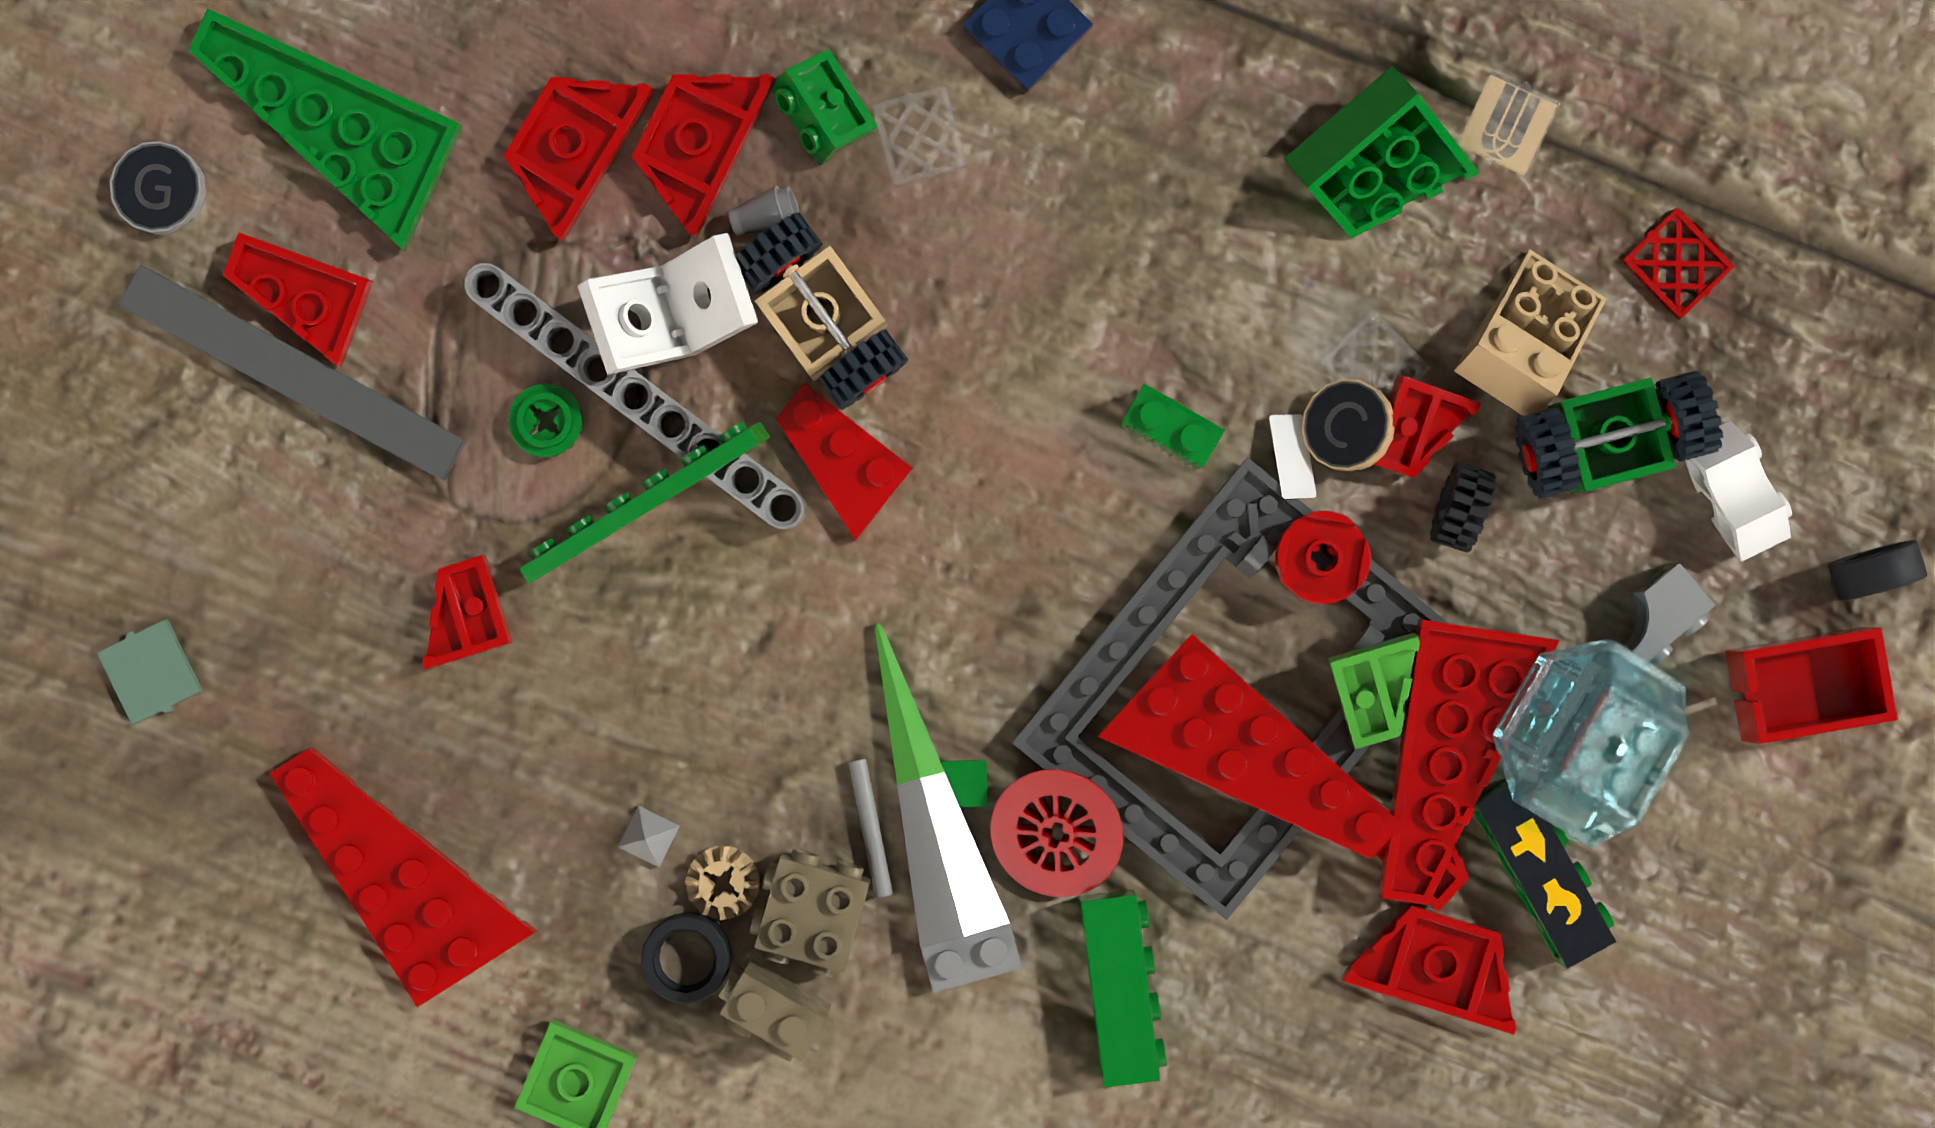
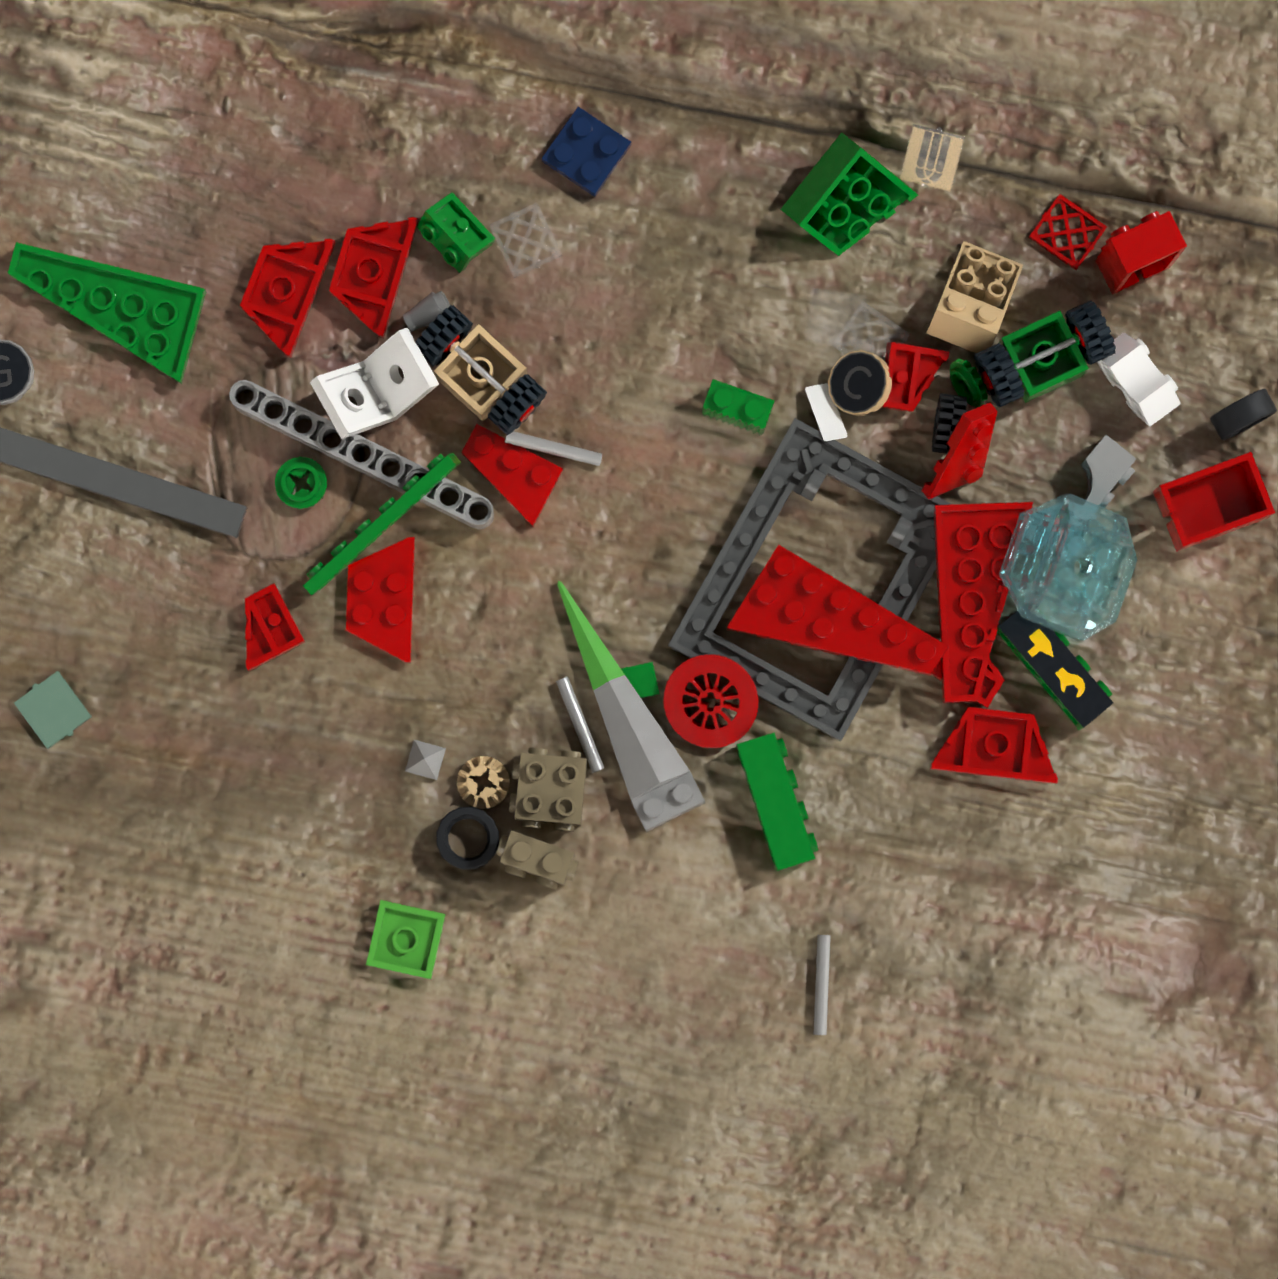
camera: 10 degrees left, 5 degrees down
red wing [223,232,373,368] -> none
red wing [269,747,538,1008] -> none
red plate [1275,511,1371,605] -> none
bright green wing [1328,632,1420,750] -> none
none -> red wing [346,537,415,663]
none -> light grey bar [504,432,602,466]
none -> red wing [922,403,998,500]
none -> green gear [950,358,988,408]
none -> red piece [1095,211,1187,295]

